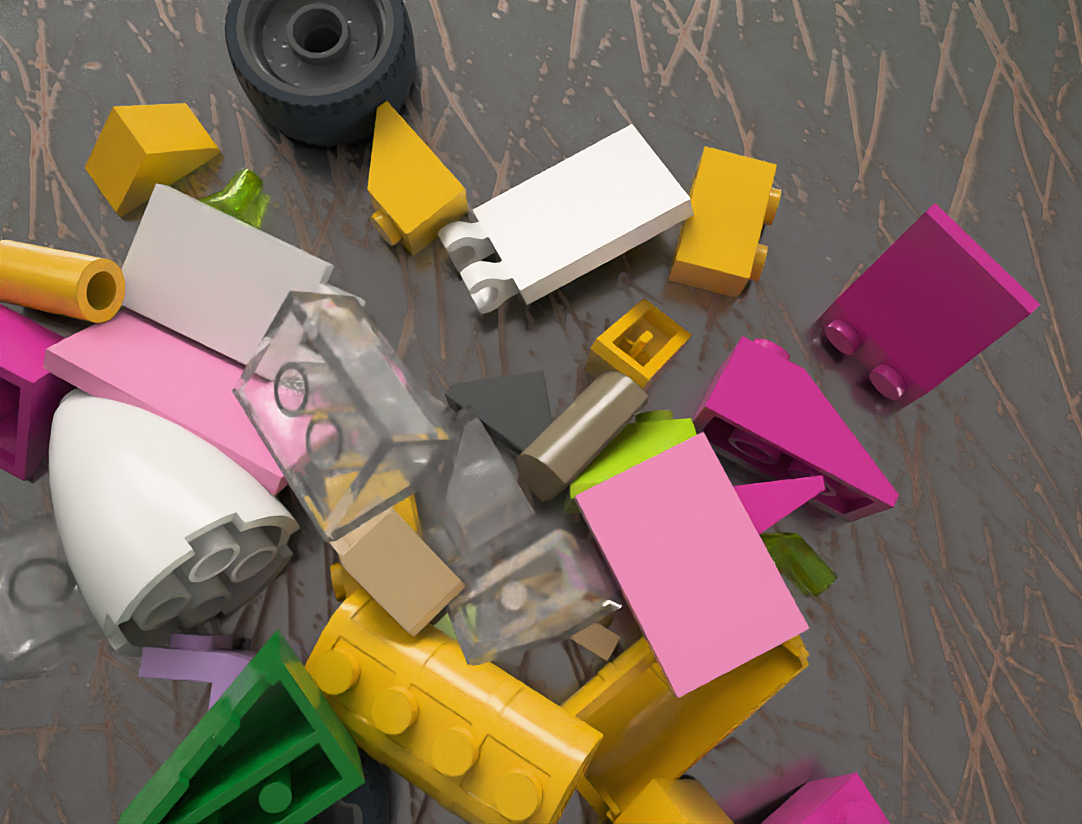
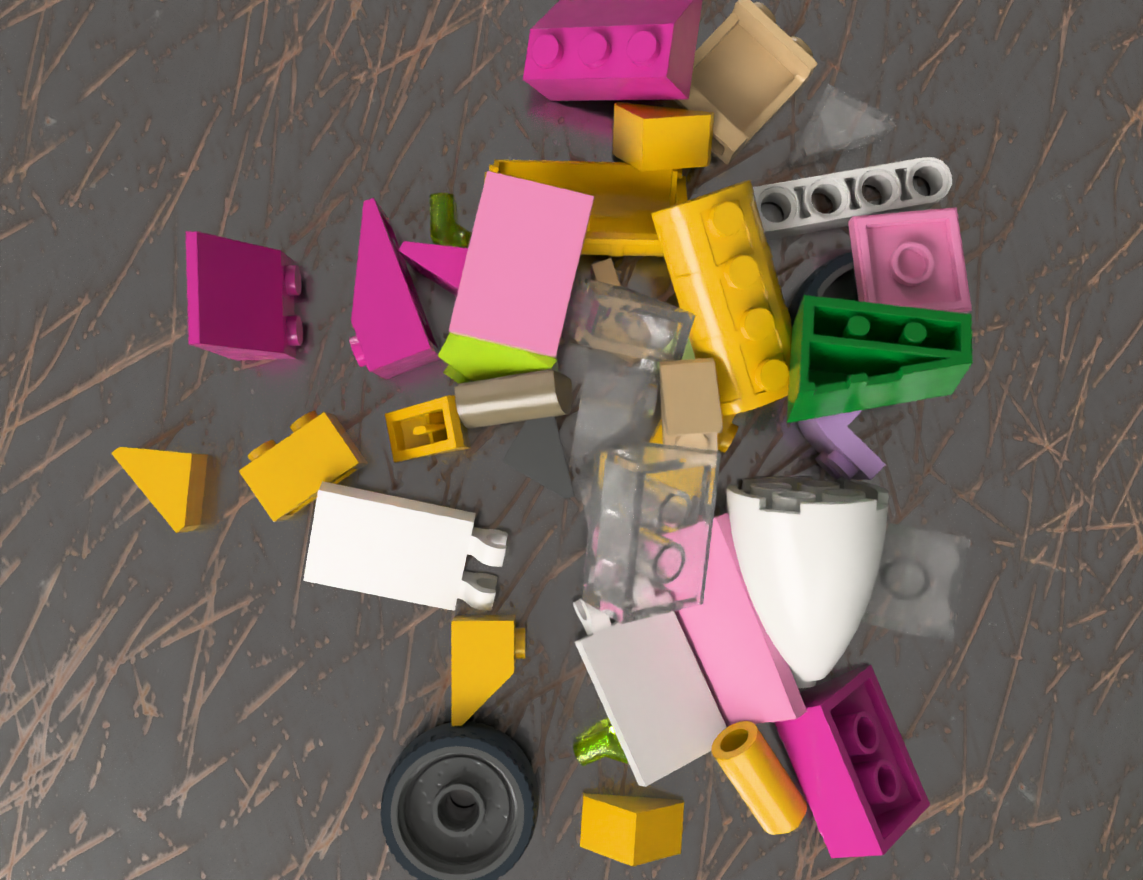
camera: 135 degrees left, 10 degrees up
none -> yellow slope [111,447,208,533]

